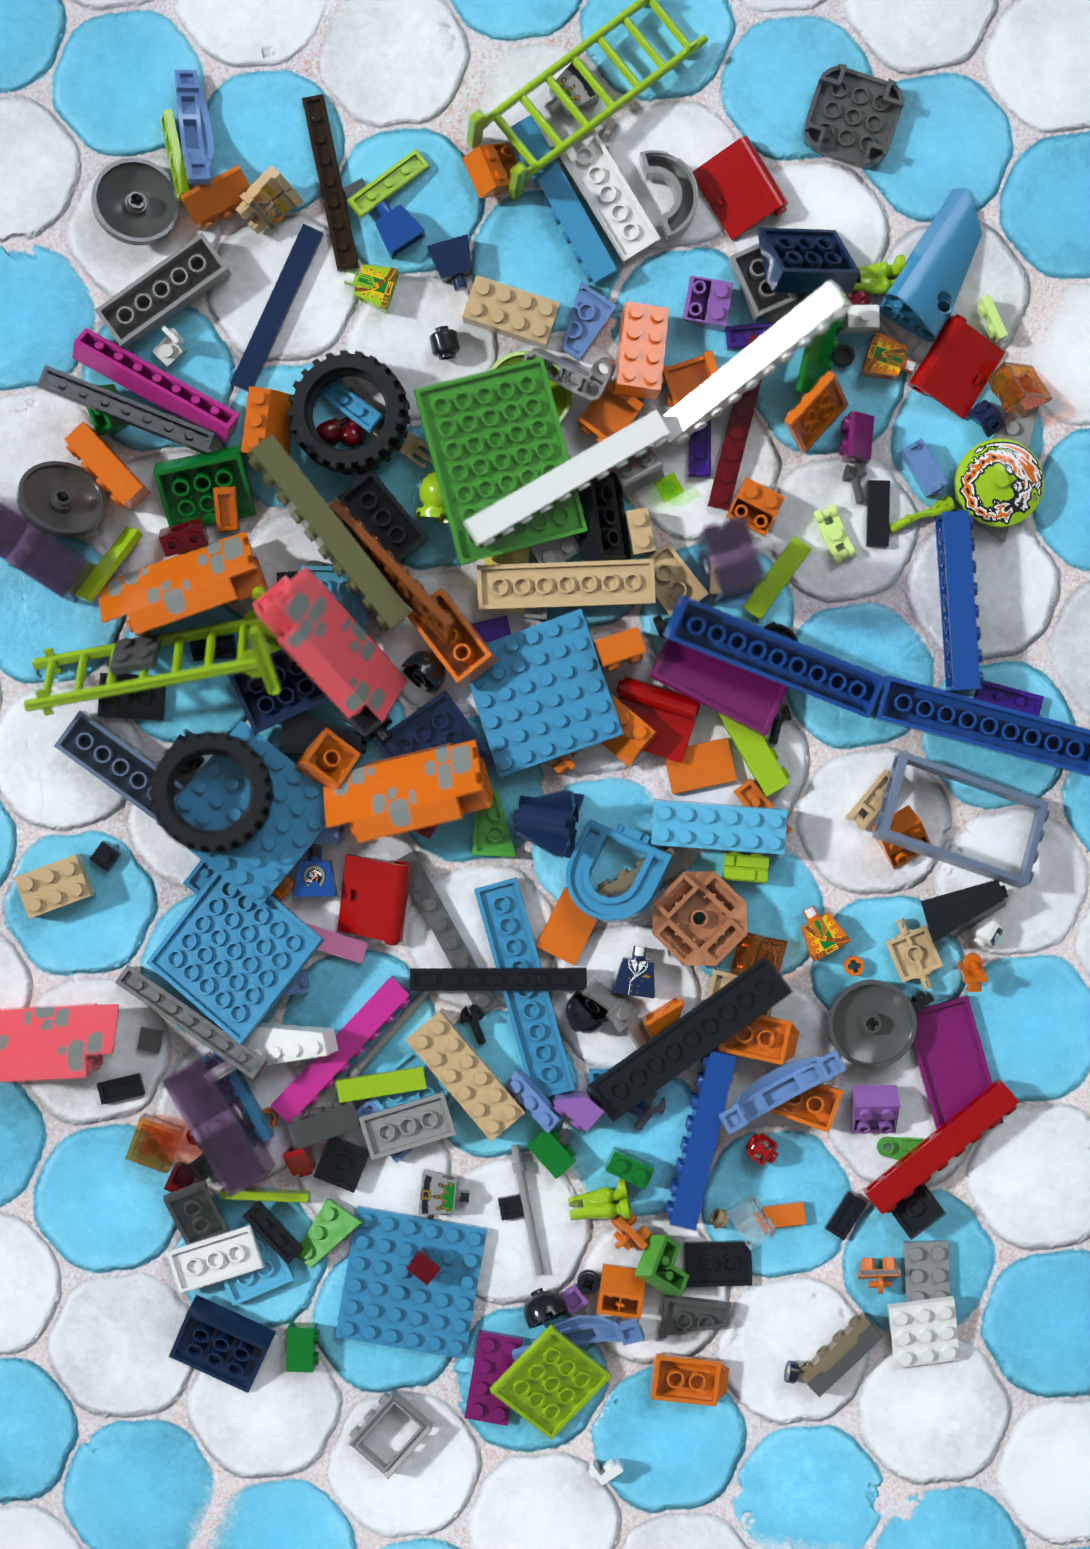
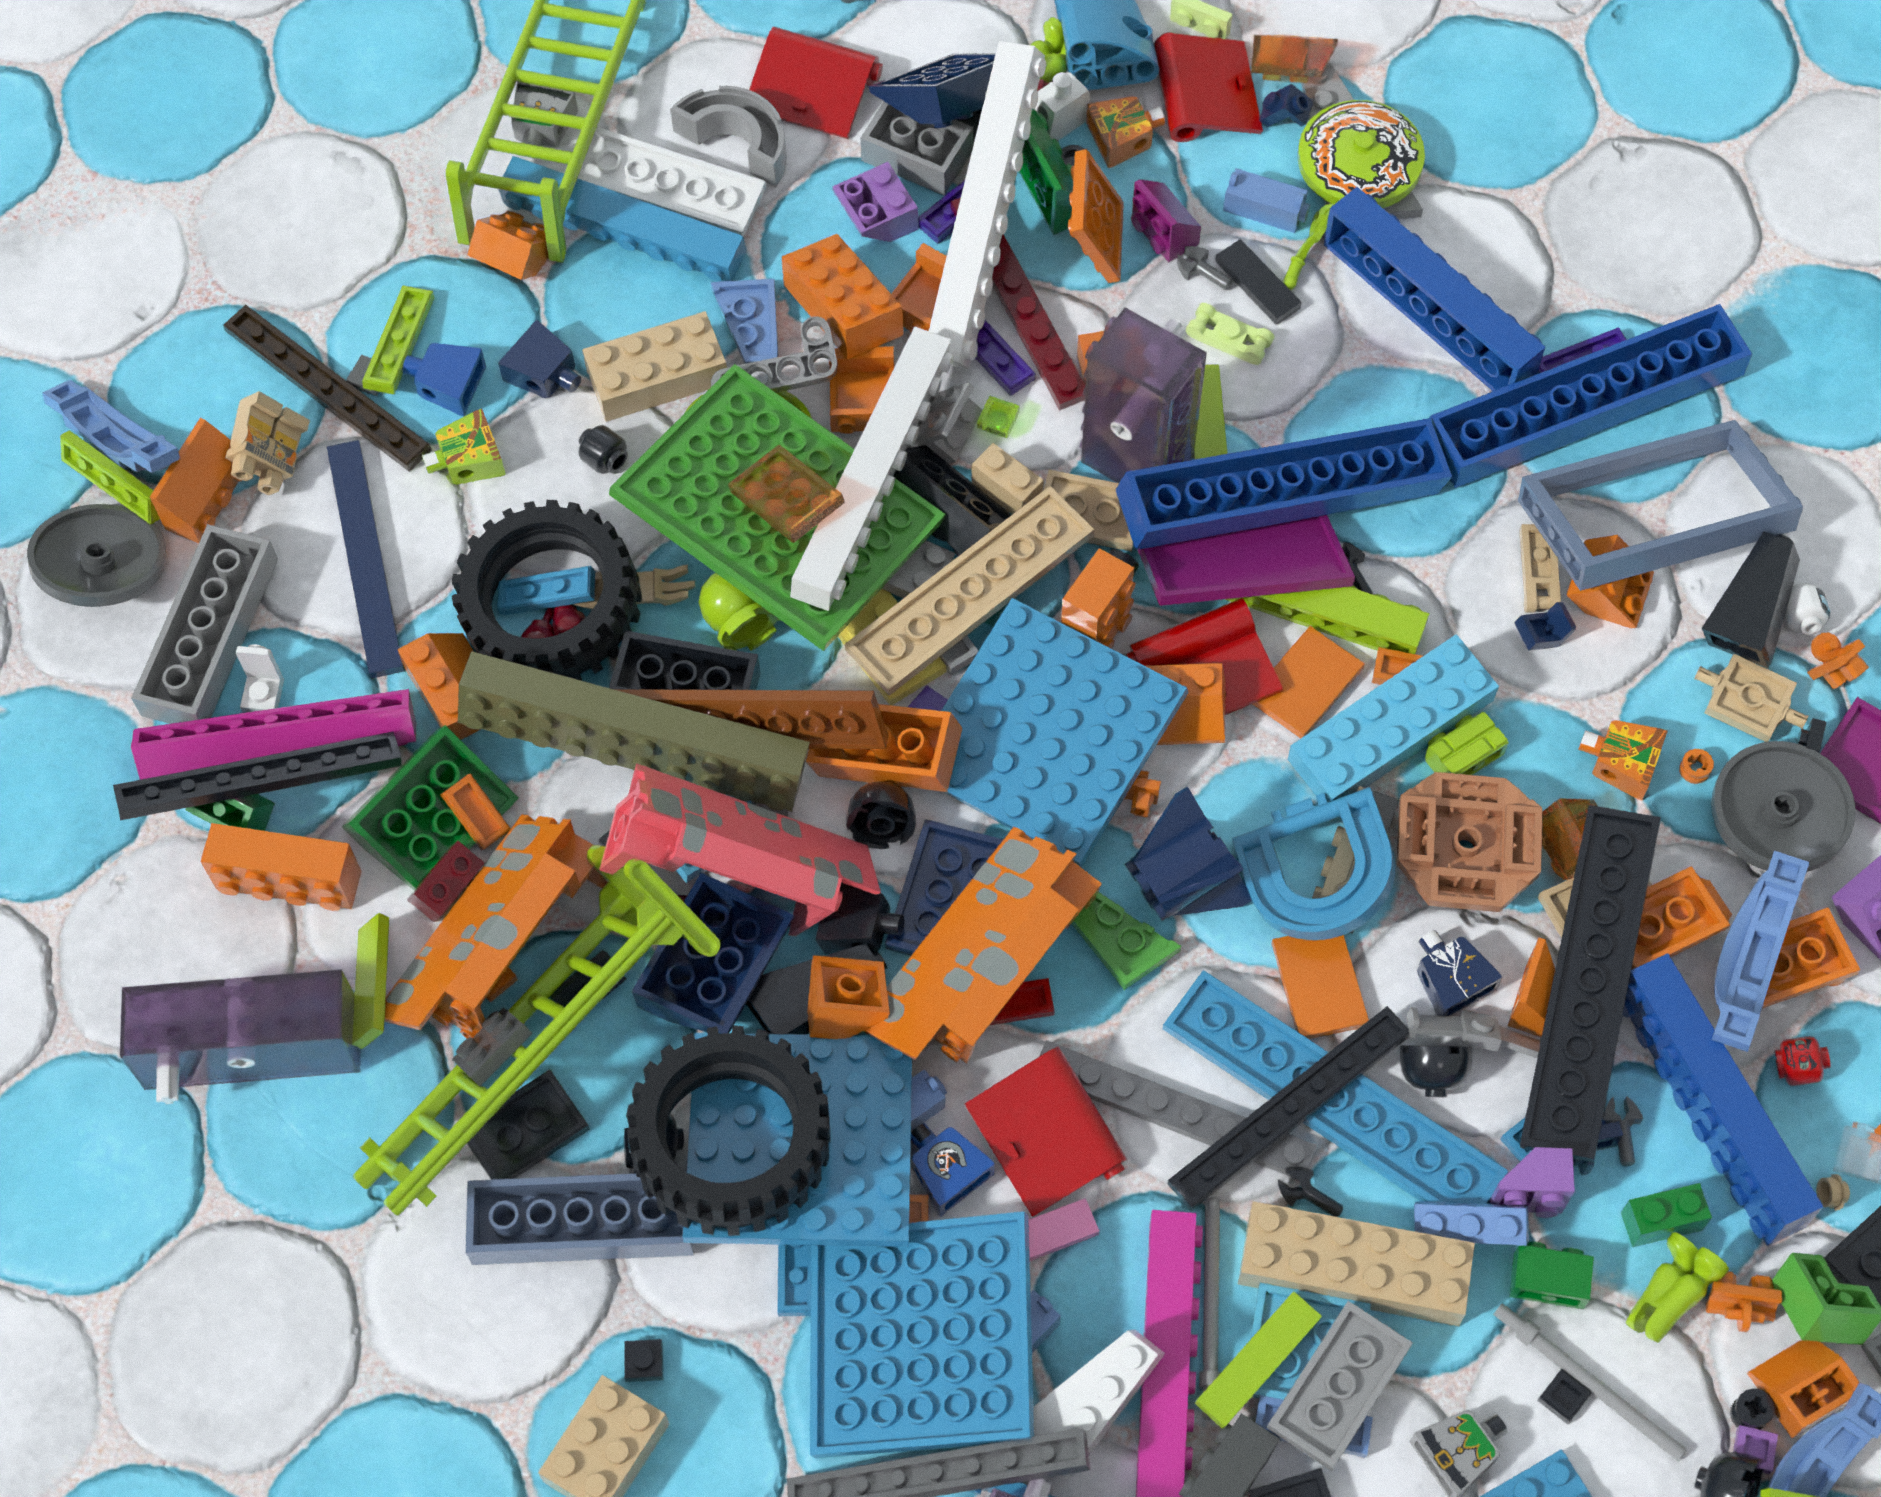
camera: 35 degrees left, 25 degrees down
dark grey dish [17,461,107,538] -> none
none -> clear orange plate [728,444,845,543]
none -> dark blue bracket [1514,602,1576,651]

